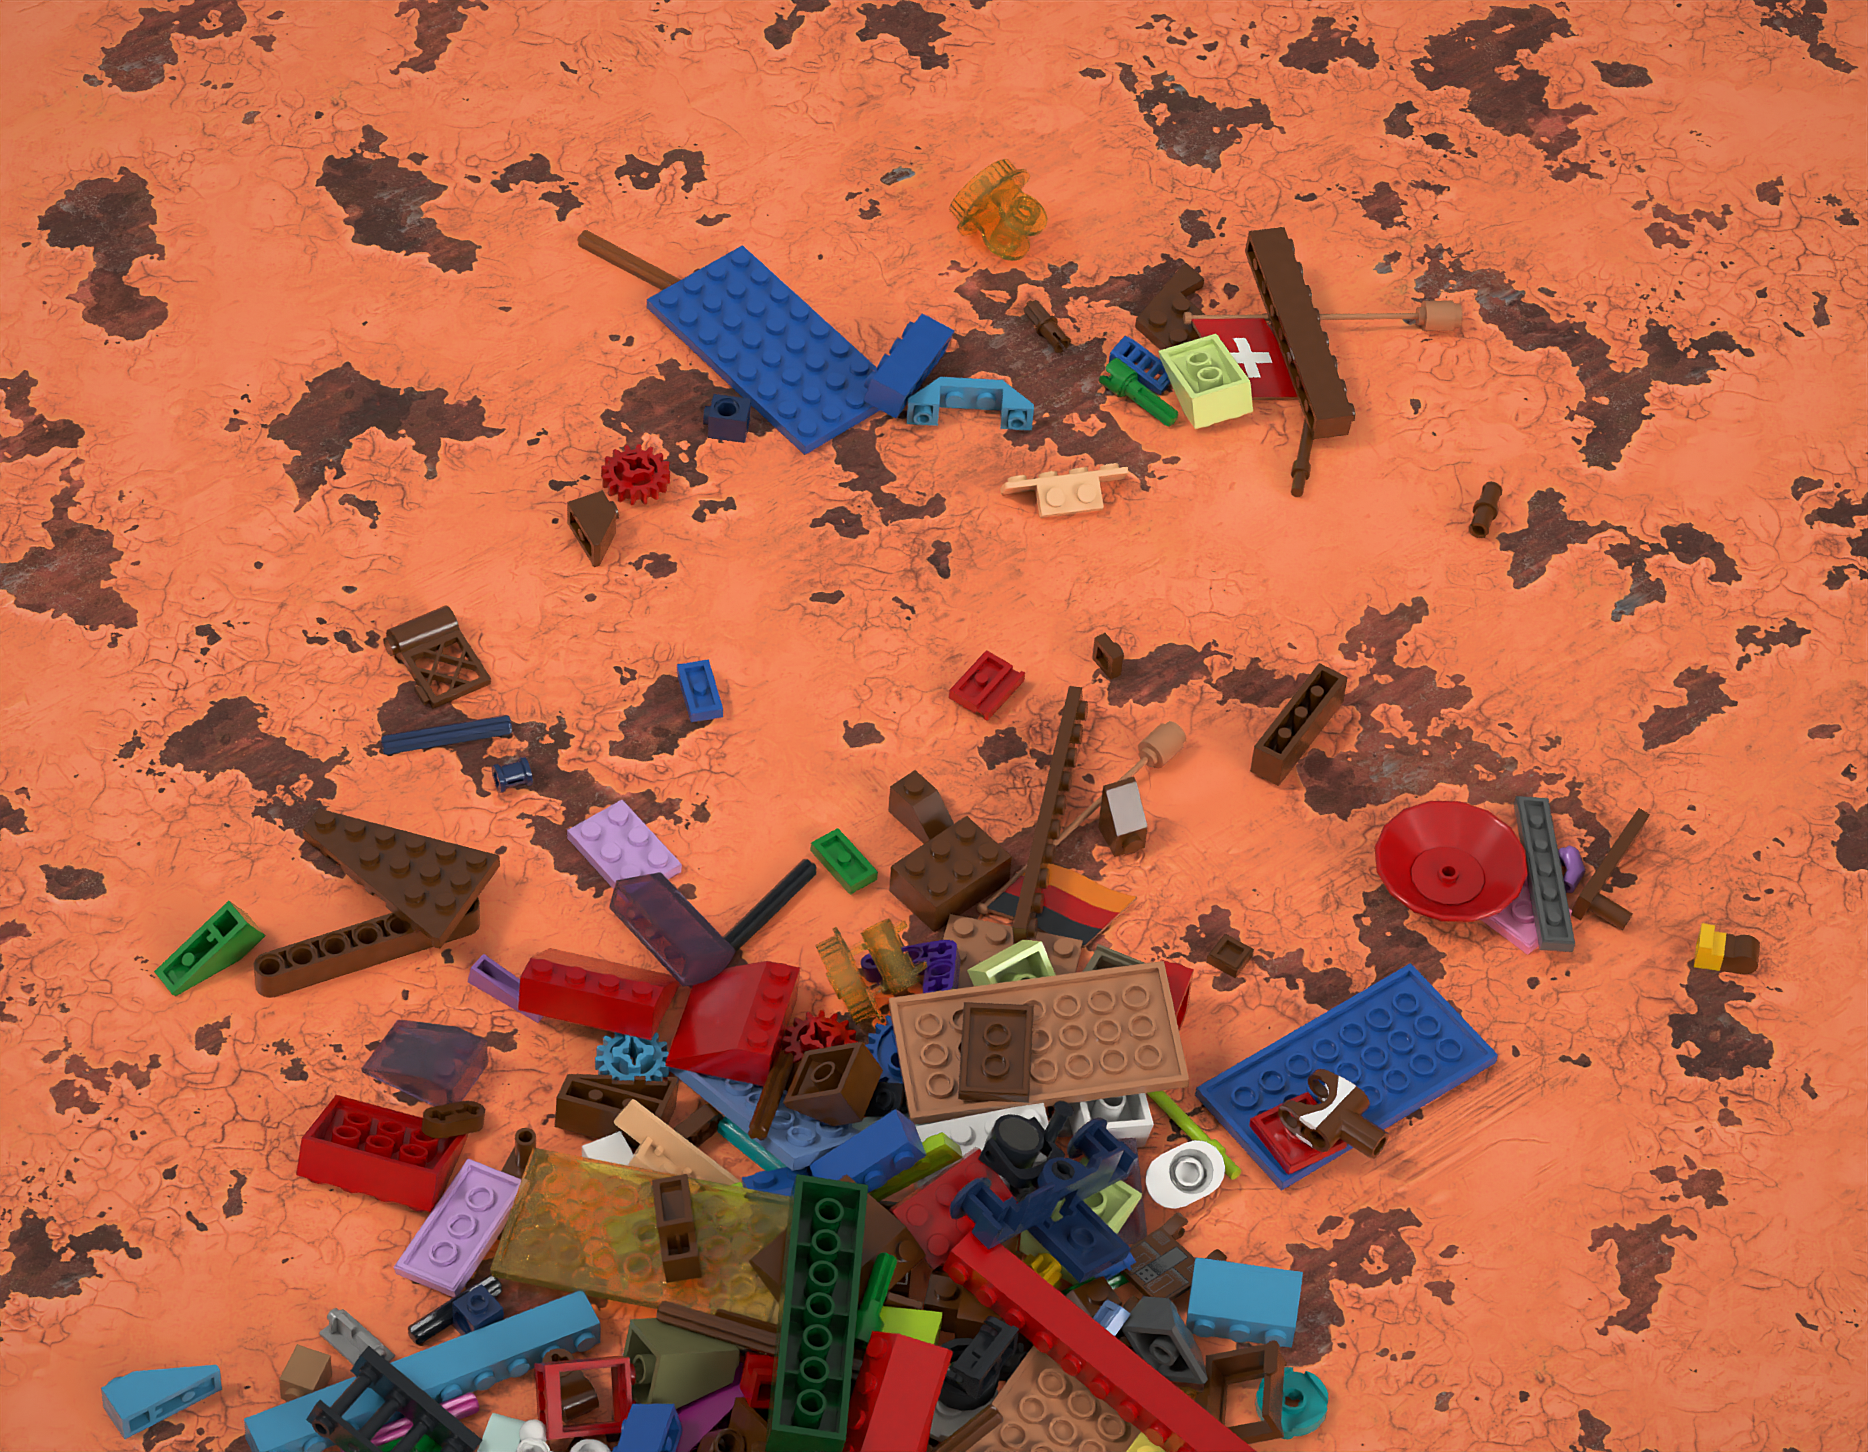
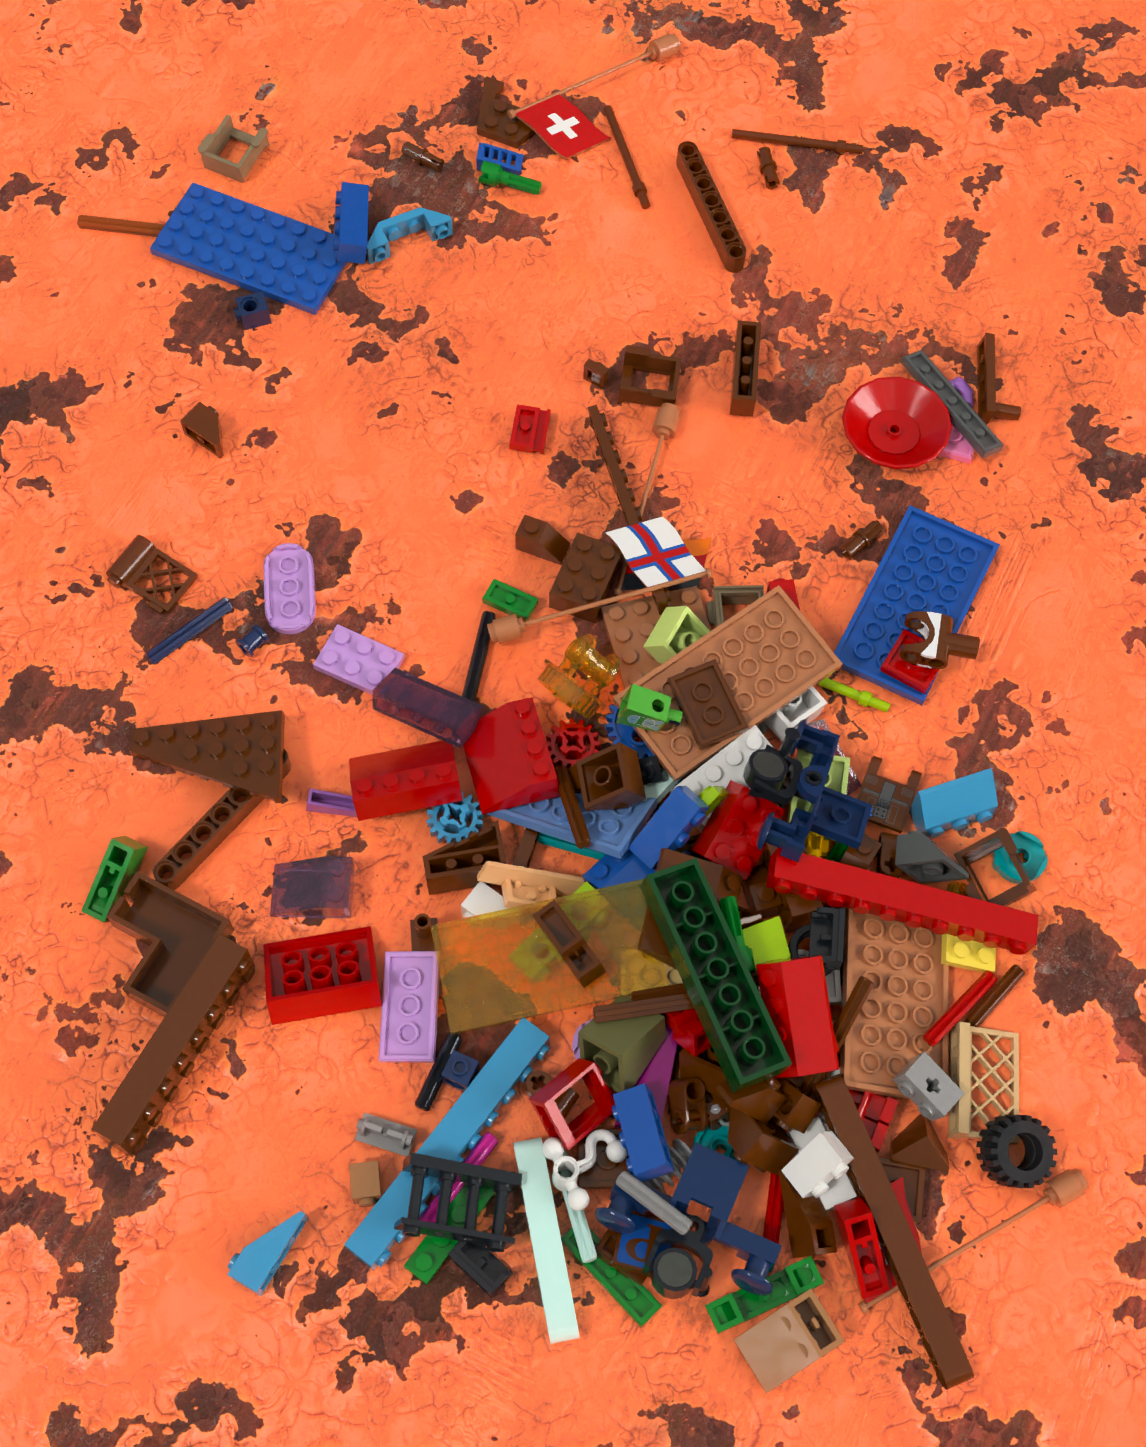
camera: 25 degrees left, 15 degrees up
reddish brown beam [421,1101,486,1139] -> none
red gear [601,444,670,505] -> none
blue plate [676,659,723,722] -> none
dark purple beam [860,940,961,993] -> none
clear yellow piece [949,159,1048,261] -> none
light nougat bracket [1000,463,1129,518] -> none
medium blue tile [1093,1299,1131,1336] -> none
slope [1098,777,1148,857] -> none
white piece [1145,1140,1225,1209] -> none
yellowish green slope [1158,334,1253,429] -> none
reddish brown tile [1206,934,1254,978] -> none
reddish brown brick [1245,227,1355,440] -> none
leg [1694,923,1760,974] -> none
none -> reddish brown brick [92,934,255,1157]
none -> reddish brown piece [107,871,234,1017]
none -> dark tan piece [198,115,269,183]
none -> lavender tile [263,543,316,634]
none -> flag [487,517,712,644]
none -> bright green torso [616,684,683,731]
none -> reddish brown piece [617,345,681,407]
none -> reddish brown beam [676,141,746,273]
none -> reddish brown bar [732,129,864,154]
none -> reddish brown axle [840,520,883,560]

